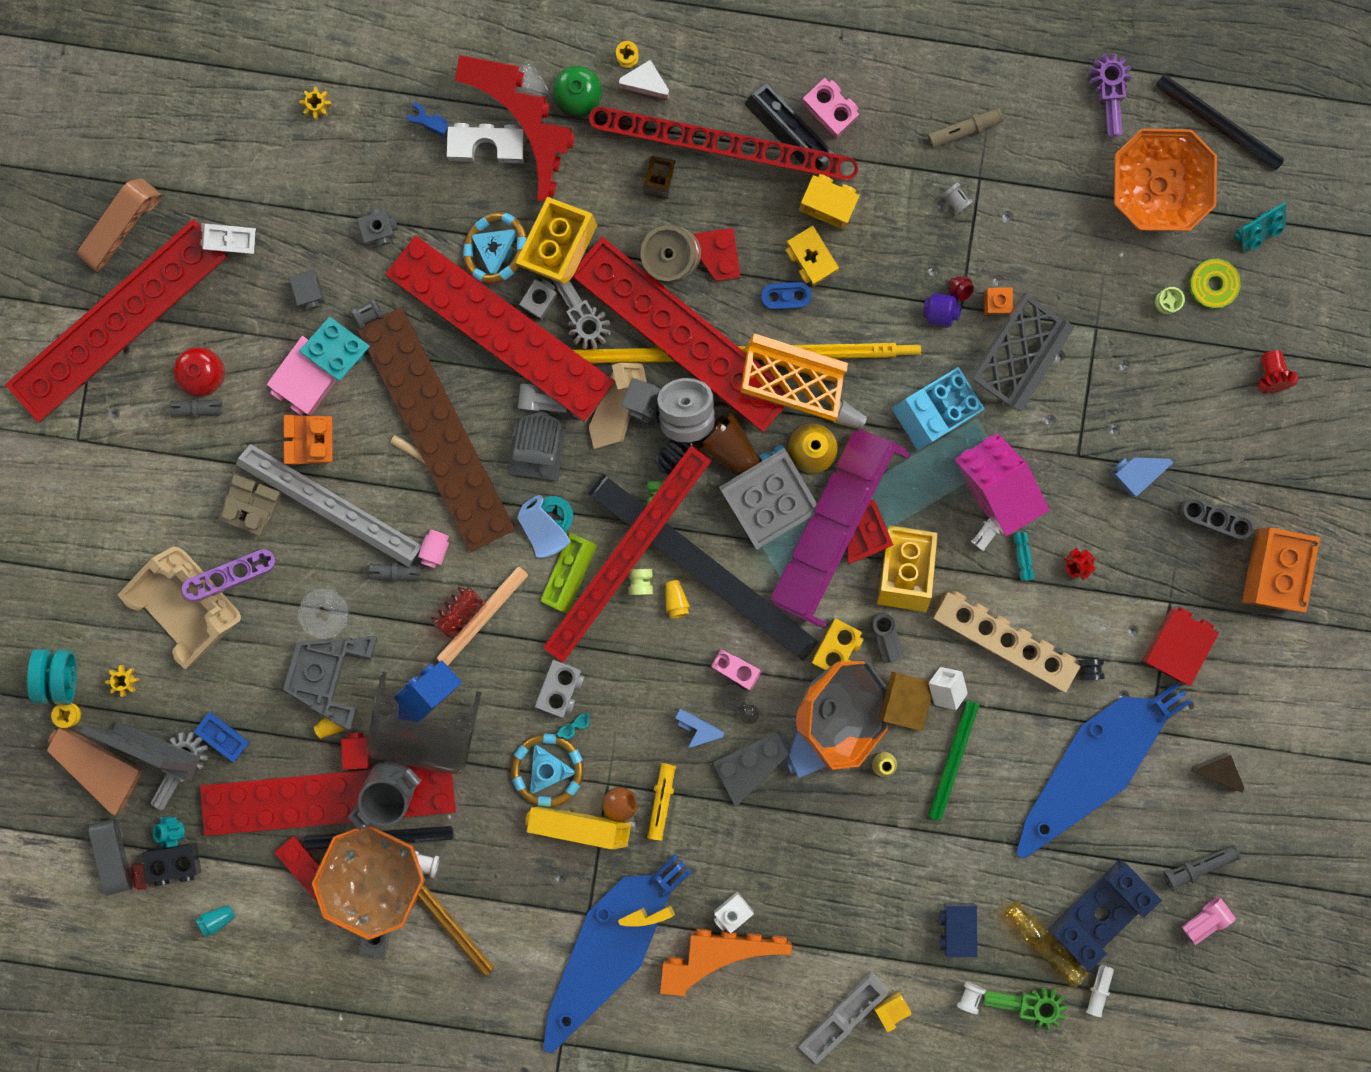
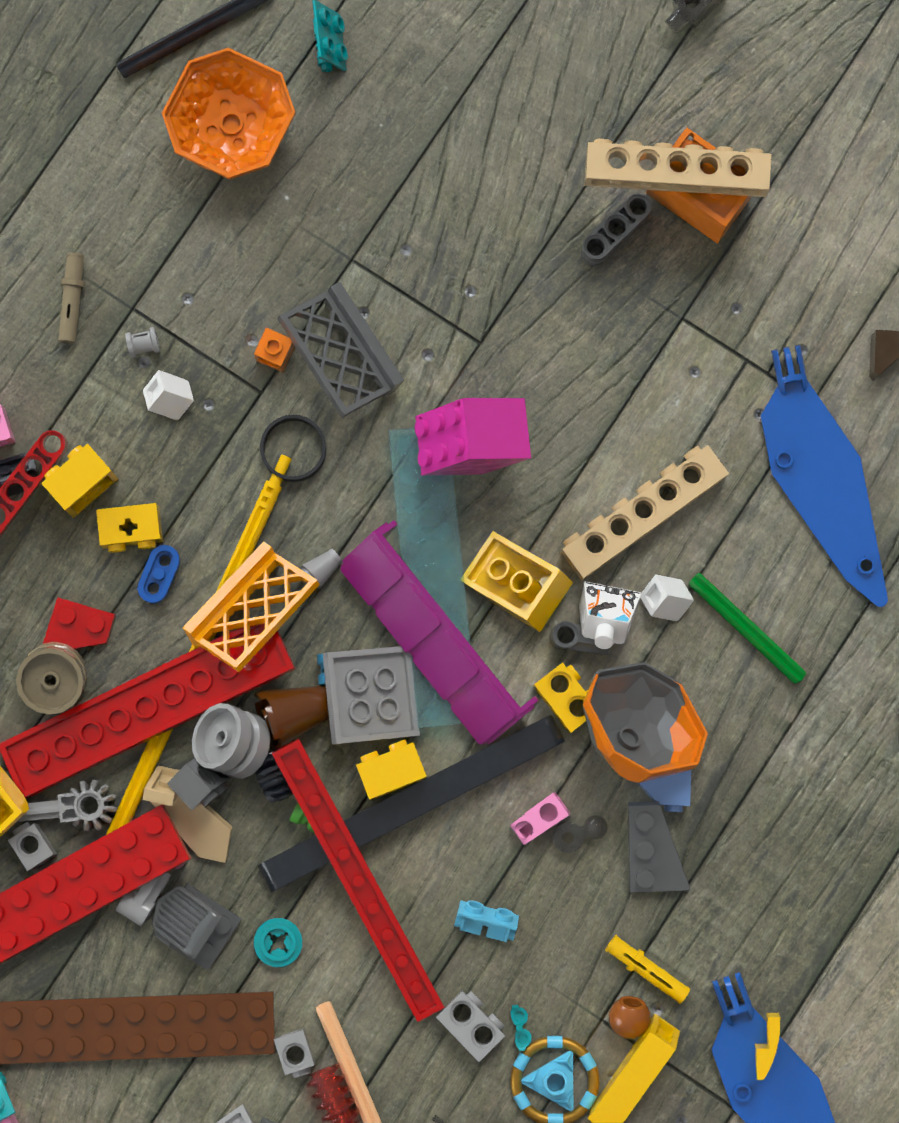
camera: 65 degrees left, 5 degrees down
tan piece [390,435,425,463] -> none
bright pink brick [418,529,449,568] -> none
light blue piece [518,495,570,558] -> none
lime slope [540,533,597,613] -> none
yellowish green wheel [628,569,653,595] -> none
orange arch [660,929,792,996] -> none
yellow cone [665,580,690,619] -> none
medium blue slope [675,708,724,748] -> none
white brick [714,892,754,933] -> none
yellow cone [787,424,838,474] -> none
red wing [847,499,894,564] -> none
light yellow cone [872,752,897,777] -> none
pearl gold tile [878,671,932,731] -> none
medium azure slope [891,367,985,451] -> none
dark purple head [923,293,961,328] -> none
dark red plate [949,276,974,301] -> none
white axle [971,518,1000,551] -> none
teal axle [1013,532,1035,581] -> none
red gear [1064,548,1096,580] -> none
black wheel [1078,659,1105,680] -> none
medium lavender gear [1089,53,1132,138] -> none
medium blue slope [1112,457,1173,498] -> none
red brick [1141,607,1219,686] -> none
yellowish green wheel [1155,287,1185,315] -> none
lime tile [1189,259,1241,309] -> none
red gear [1257,350,1299,394] -> none
none -> white panel [143,370,194,420]
none -> black tyre [260,415,327,482]
none -> light grey brick [274,1028,316,1078]
none -> yellow brick [356,739,427,800]
none -> medium azure hinge [454,900,519,942]
none -> white torso [579,581,641,649]
none -> tan brick [584,139,771,197]

